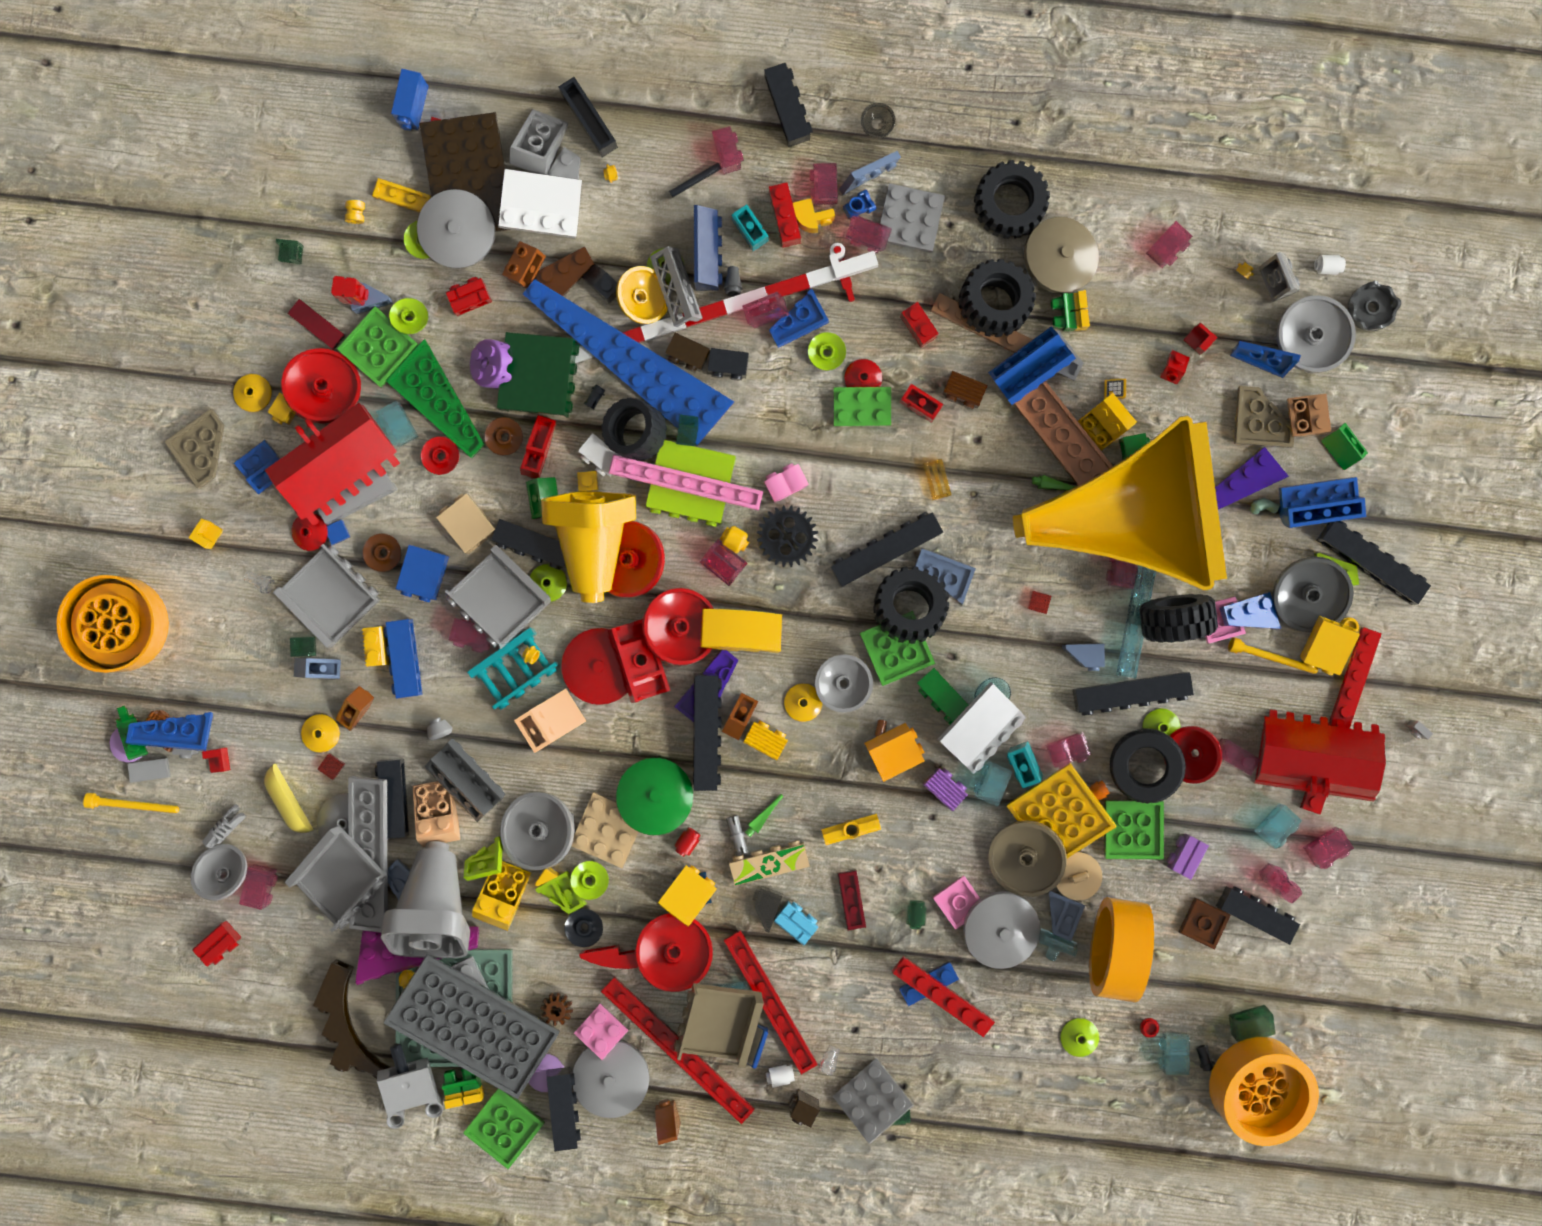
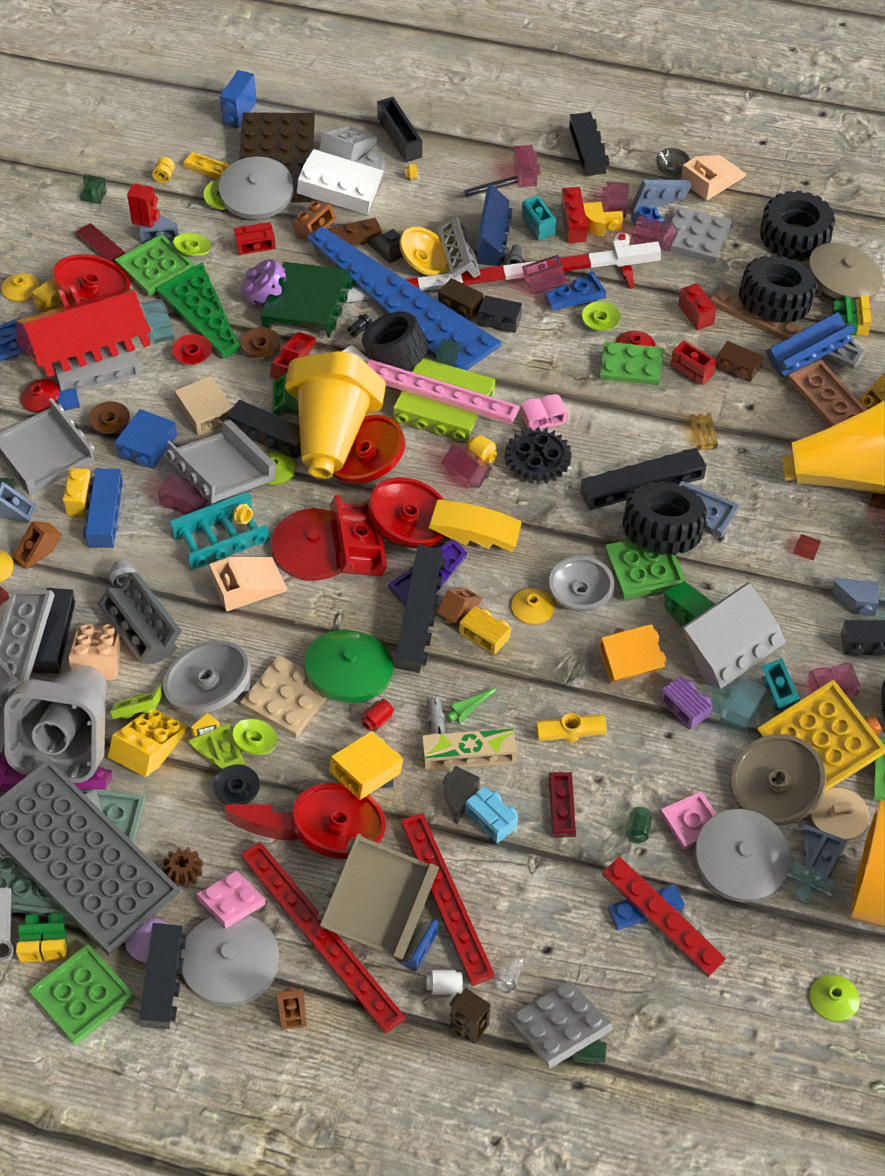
camera: 10 degrees right, 35 degrees down
none -> light nougat slope [681,155,746,200]

